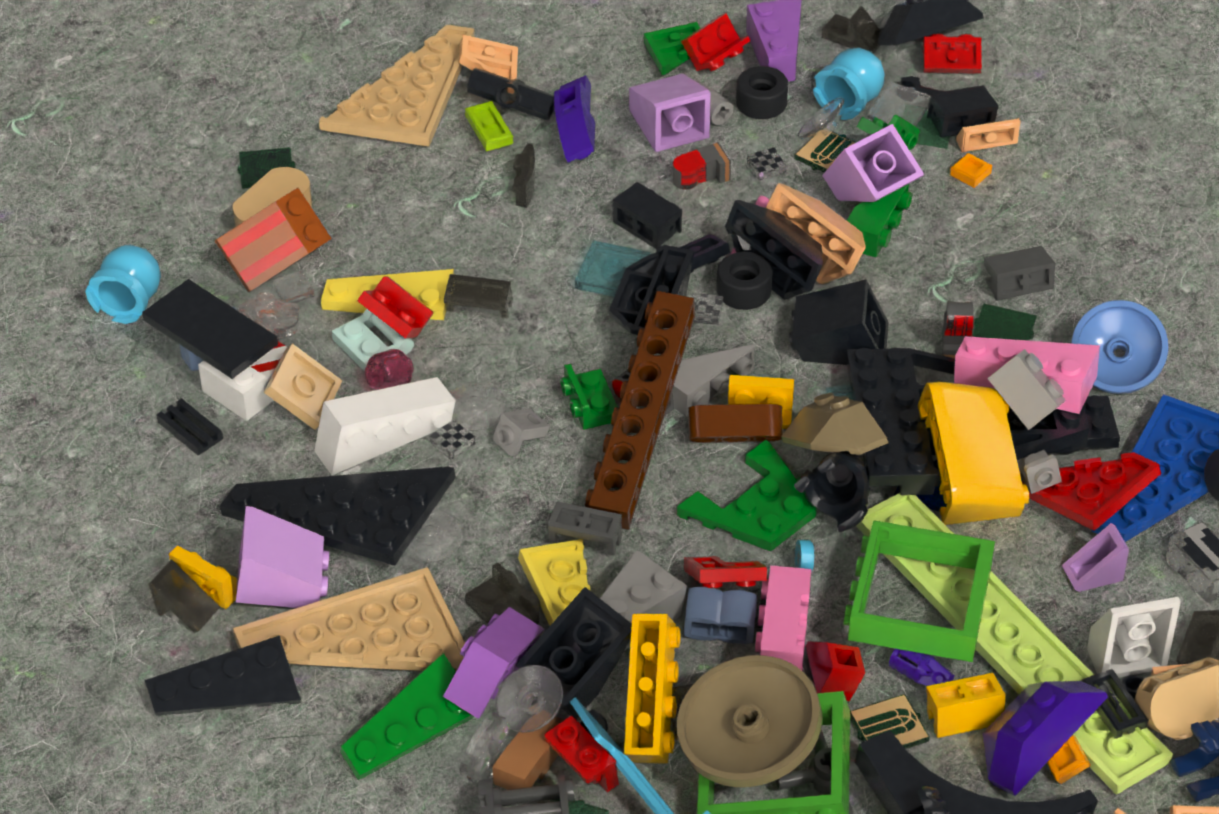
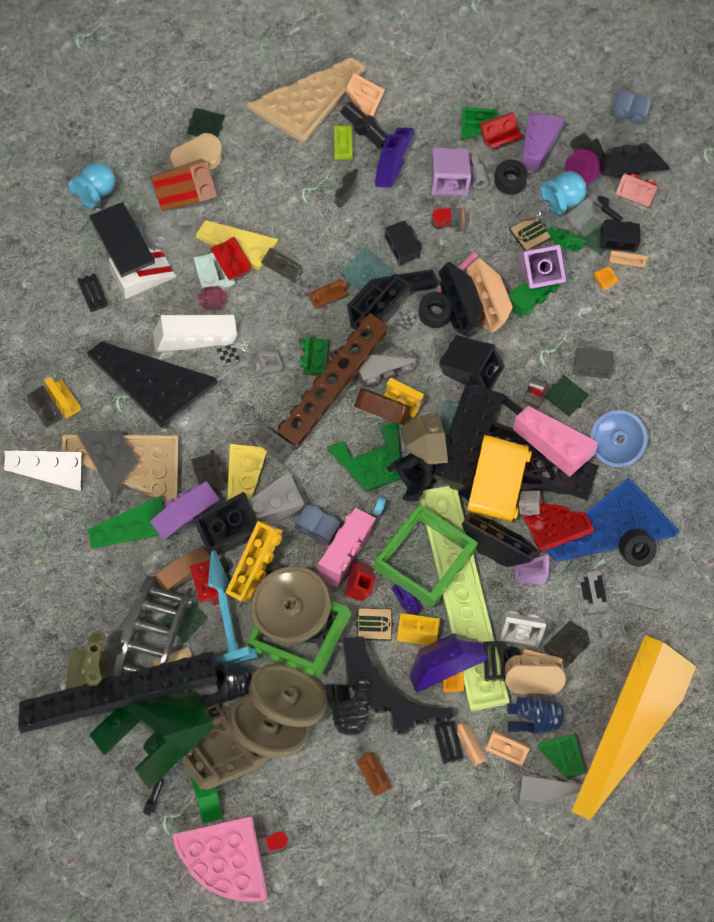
camera: 15 degrees right, 20 degrees up
lavender slope [236,506,329,608] -> none
tan plate [264,343,343,430] -> none
clear dish [496,665,563,733] -> none
red plate [684,556,767,588] -> none
clear tile [747,147,786,181] -> none
light grey brick [987,349,1066,430] -> none
none -> dark grey wing [77,430,138,496]
none -> dark orange hinge [307,279,349,309]
none -> black wedge [462,513,538,567]
none -> magenta tile [565,149,600,185]

